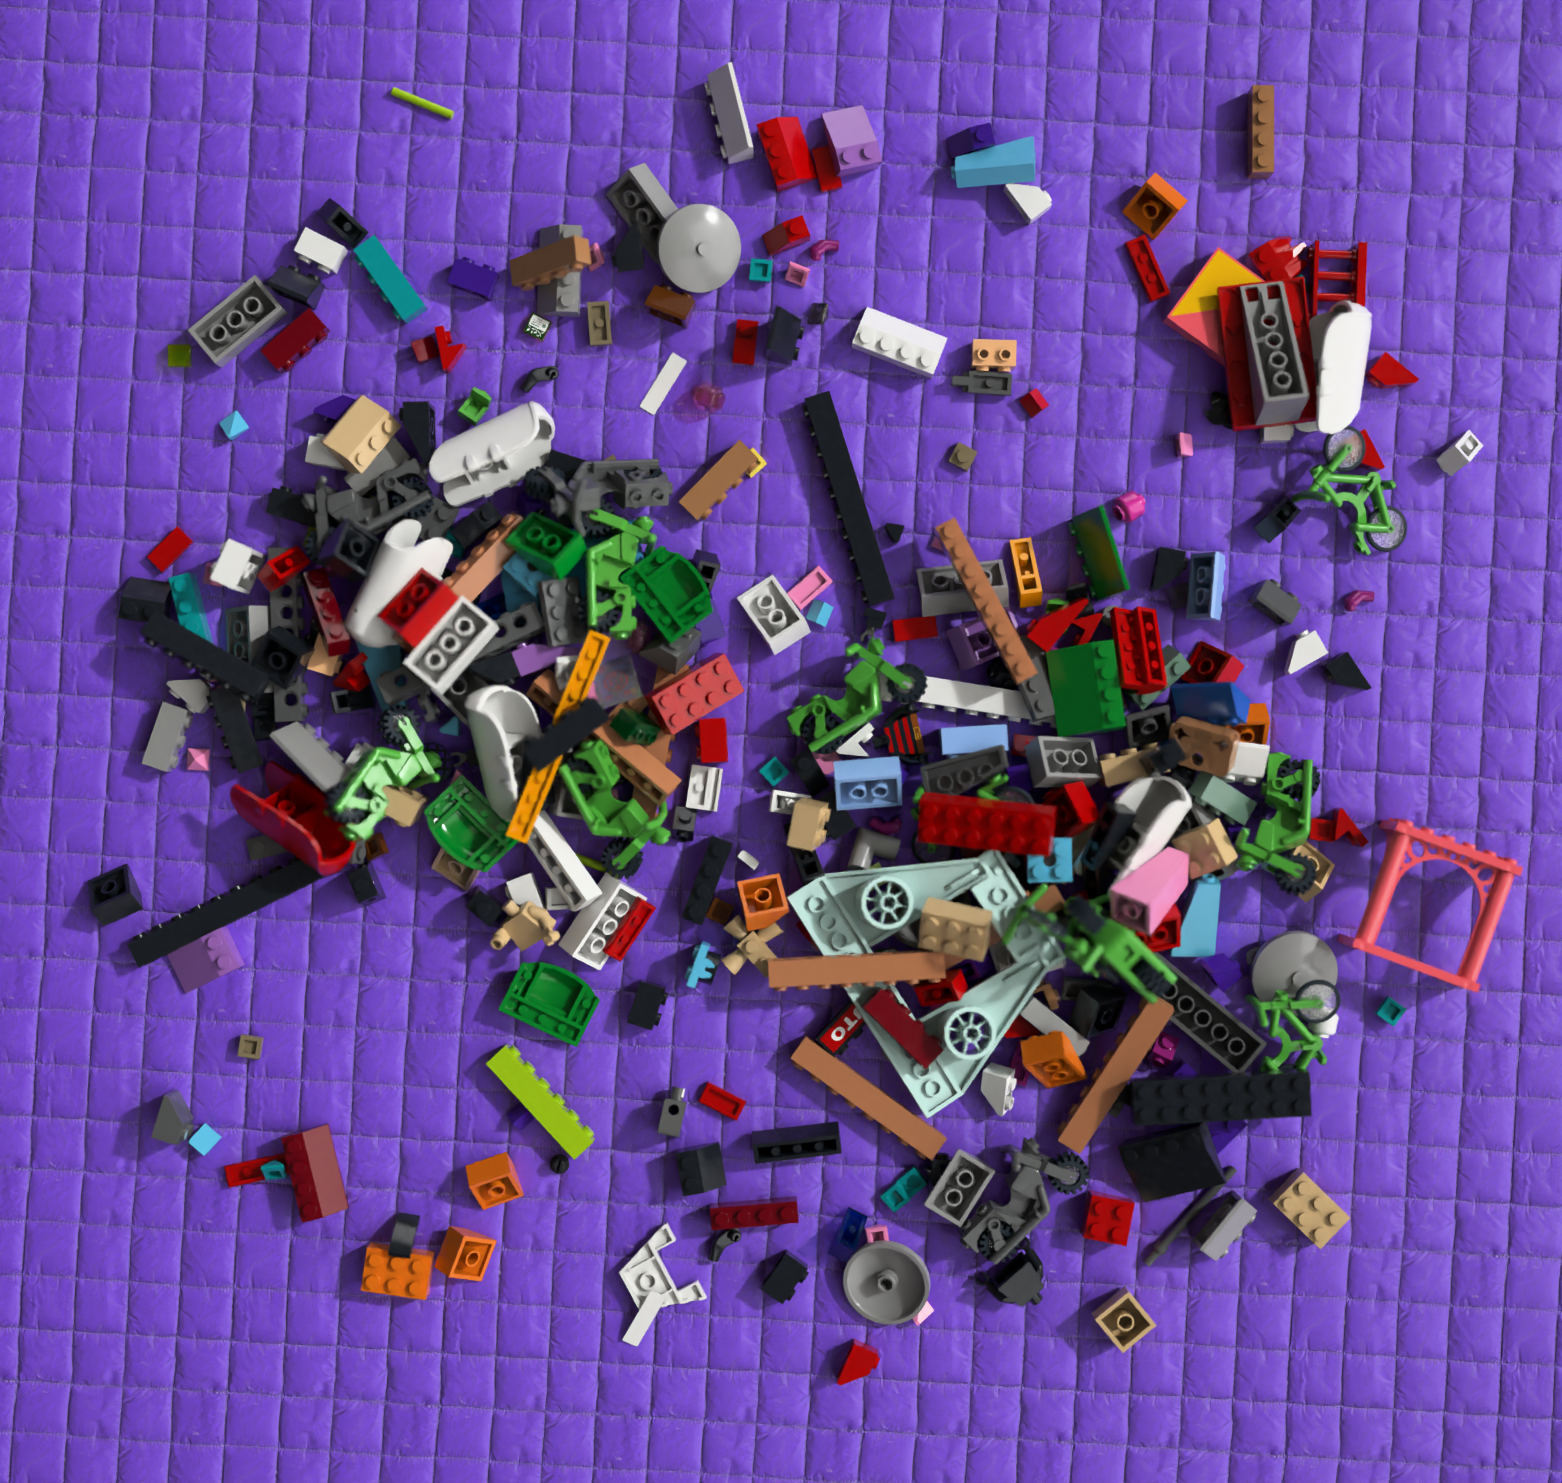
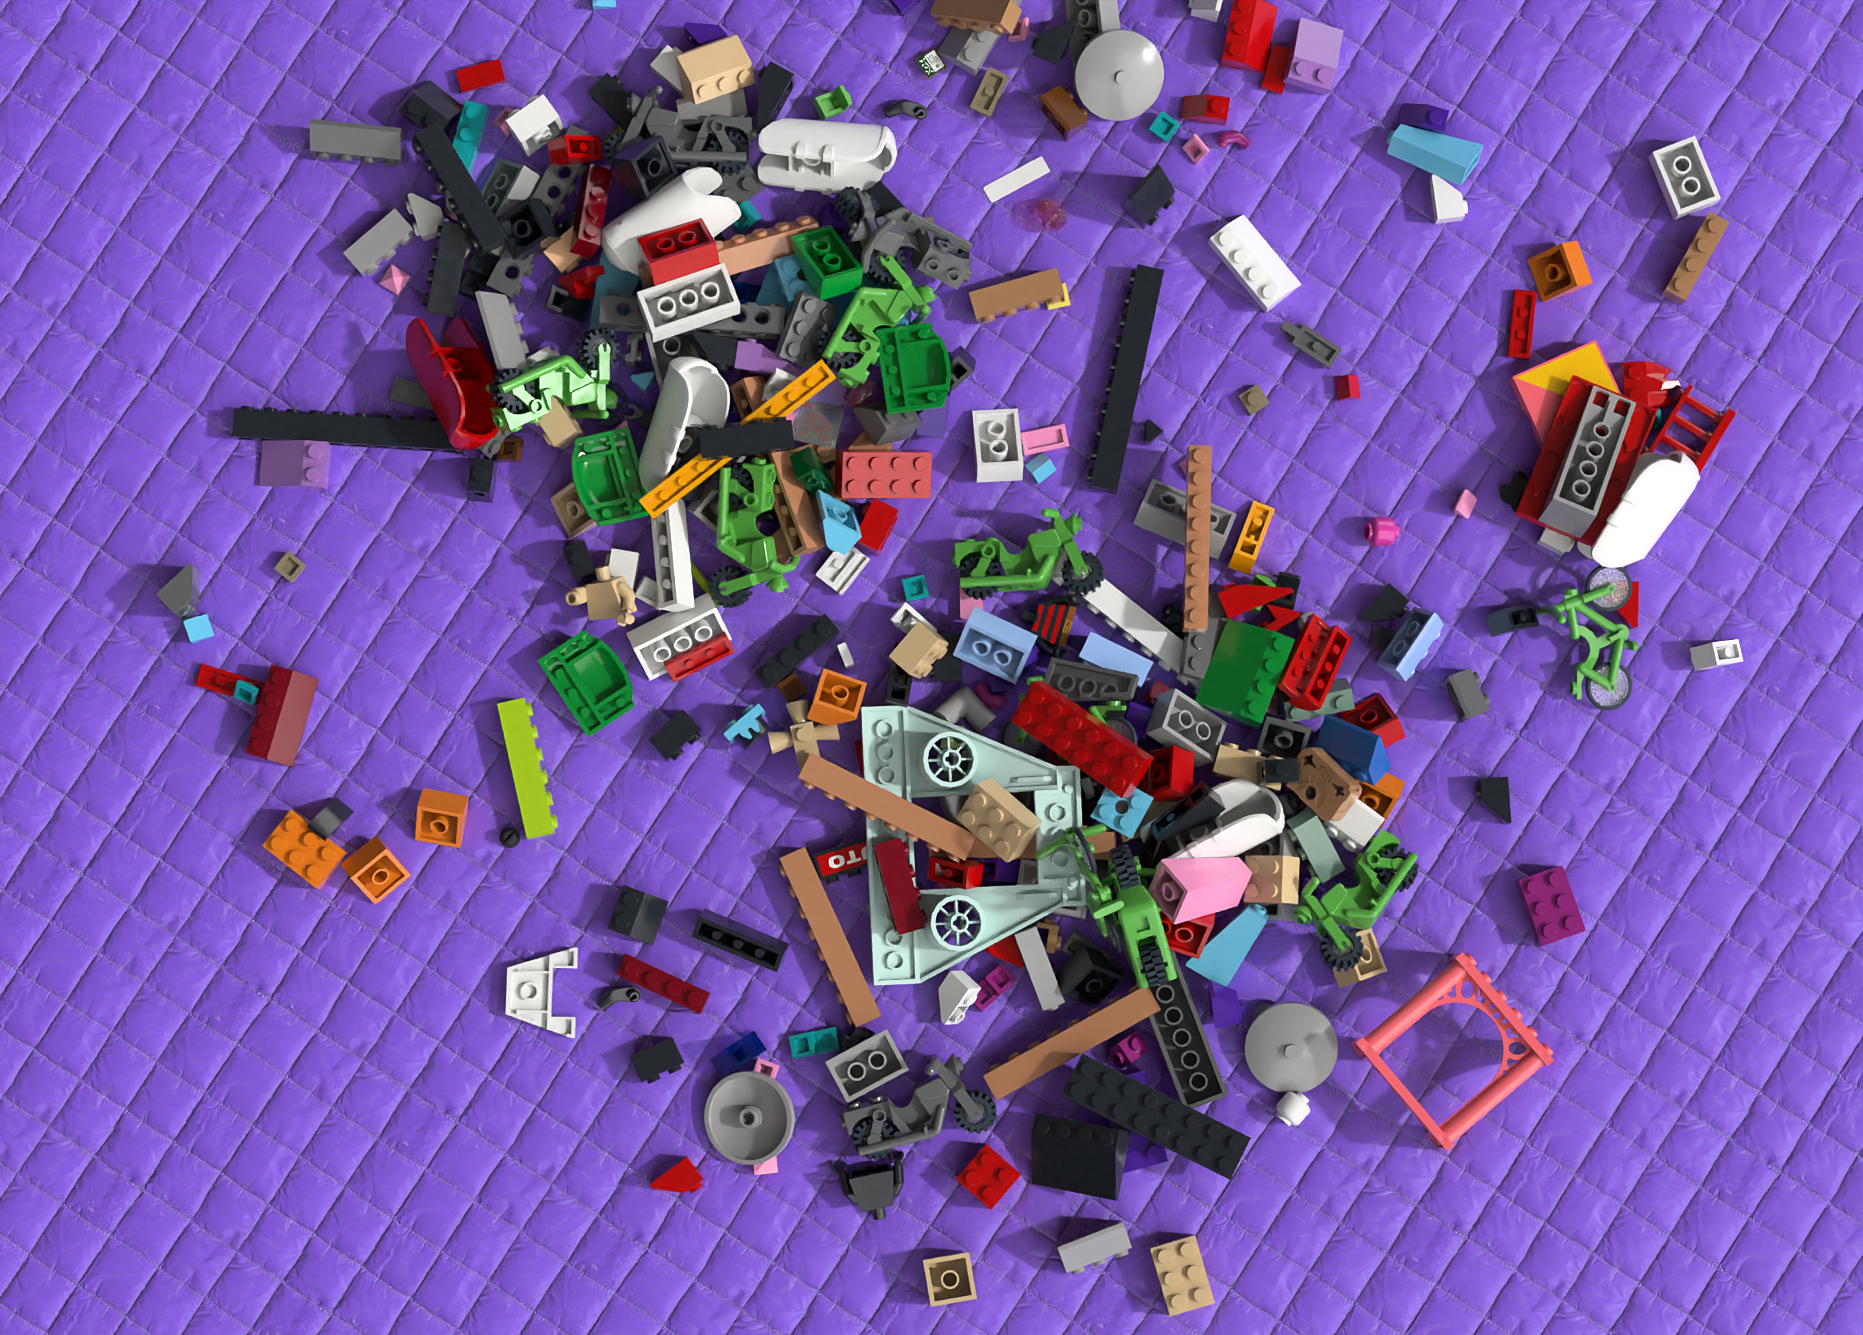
camera: 30 degrees right, 5 degrees down
black slope [87,863,143,926] -> none
dark red slope [410,336,440,364] -> none
red slope [435,325,467,373] -> none
black slope [451,501,502,550] -> none
dark purple slope [507,1102,535,1131] -> none
white sticker [622,1290,666,1346] -> none
dark grey torso [657,1086,687,1137] -> none
black bracket [672,806,697,842] -> none
red tile [698,1081,746,1121] -> none
red slope [732,319,759,366] -> none
black slope [790,749,830,797] -> none
clear smoke slope [807,303,829,325] -> none
white slope [836,723,874,757] -> none
black piece [860,607,887,642] -> none
red tile [892,616,938,642] -> none
medium lavender slope [946,606,1022,671] -> none
light nougat brick [971,339,1017,373] -> none
orange slope [1020,1031,1088,1089] -> none
green slope [1068,505,1130,601] -> none
piece [1108,1082,1130,1118] -> none
dark grey bar [1143,1166,1237,1267] -> none
bright green piece [1245,980,1340,1088] -> none
white slope [1284,629,1328,675] -> none
red bracket [1307,818,1335,842] -> none
red slope [1332,807,1369,847] -> none
magenta arm [1344,590,1374,612] -> none
red slope [1364,352,1419,389] -> none
teal plate [1375,996,1407,1027] -> none
none -> slope [309,119,406,167]
none -> medium azure slope [816,489,862,555]
none -> magenta brick [1515,865,1586,947]
none -> white brick [1648,136,1721,220]

